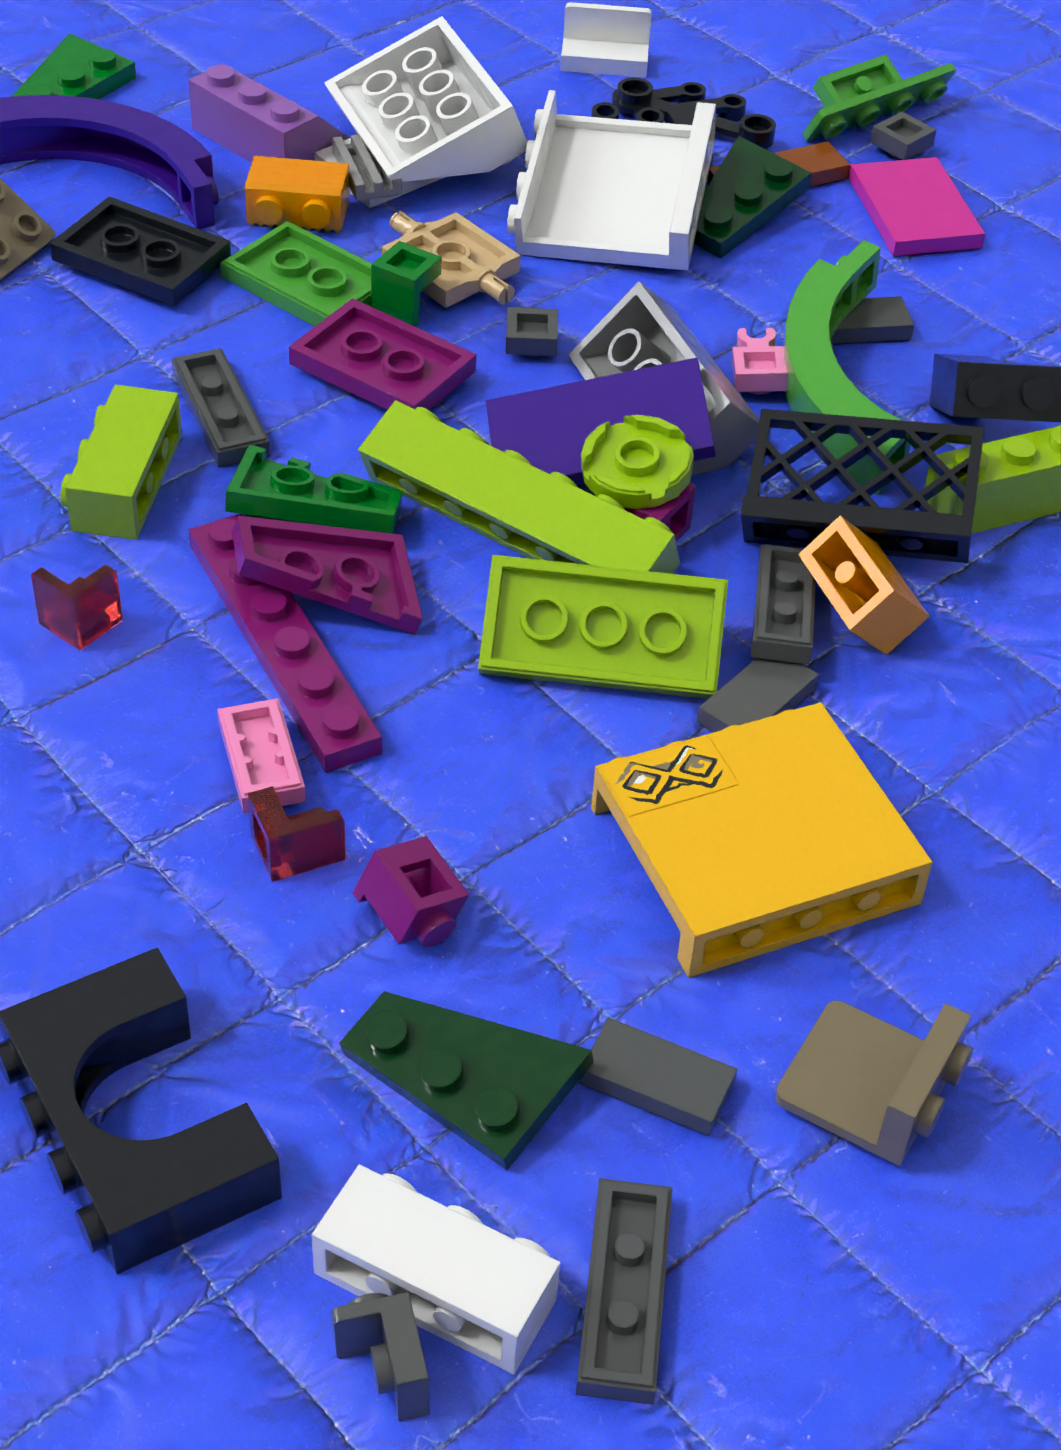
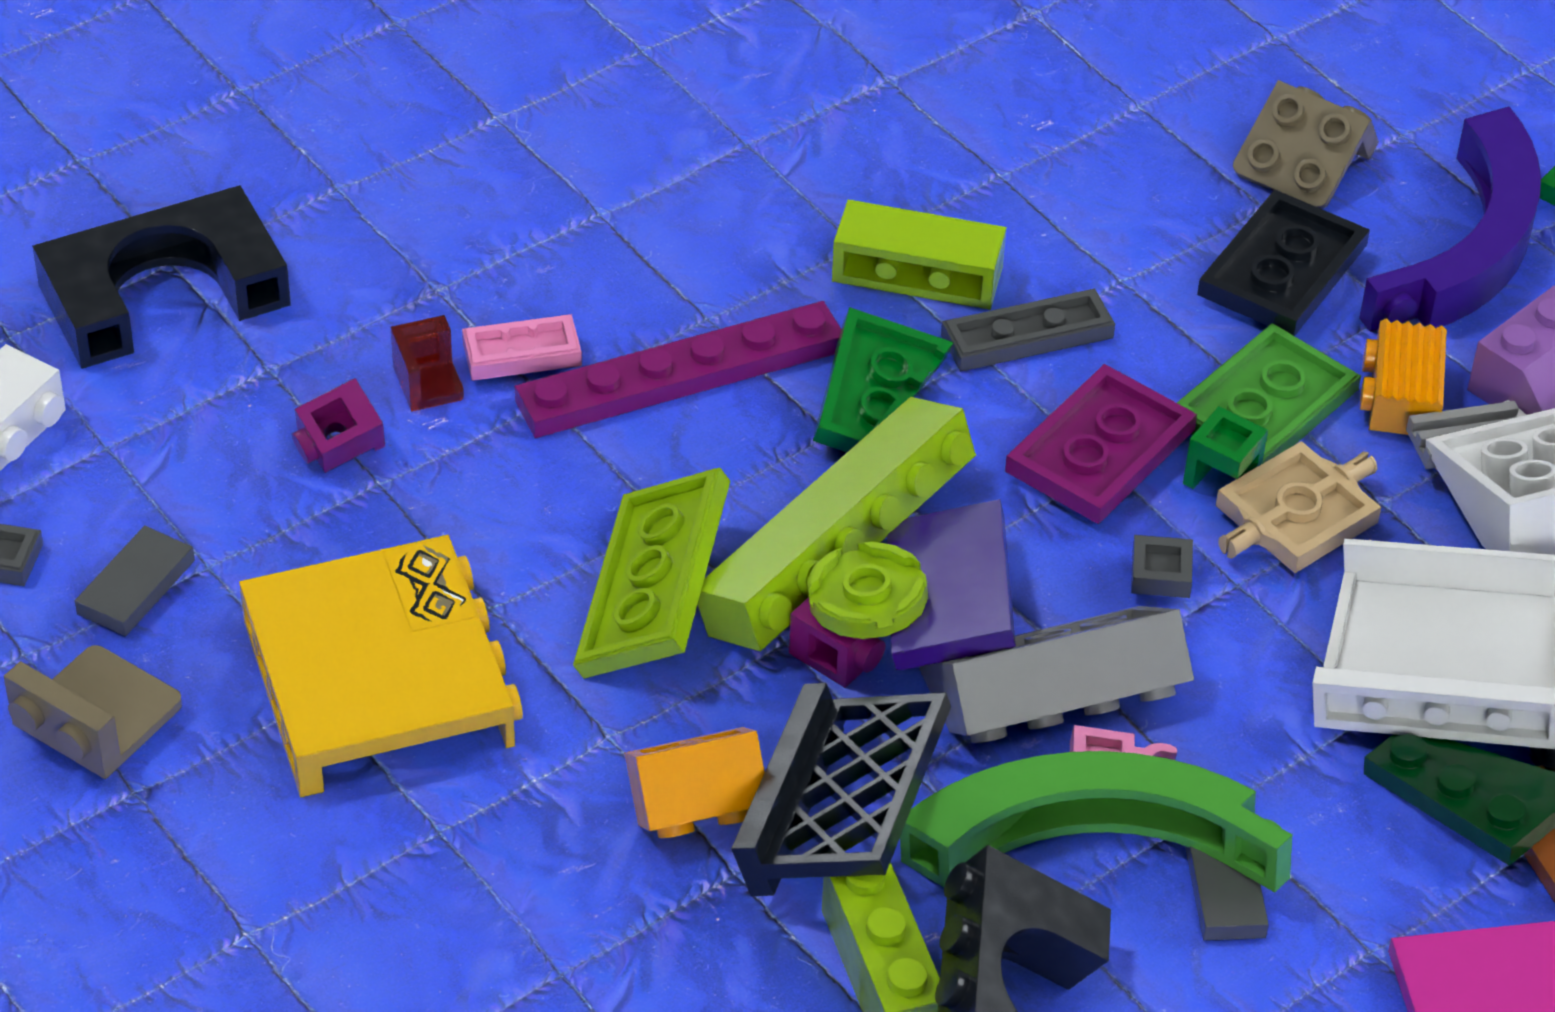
camera: 95 degrees right, 0 degrees up
panel [31,565,123,651] -> none
magenta wing [232,516,423,635] -> none
dark green wing [339,991,594,1171] -> none
dark grey tile [697,658,819,732] -> none
dark grey tile [751,544,816,665] -> none

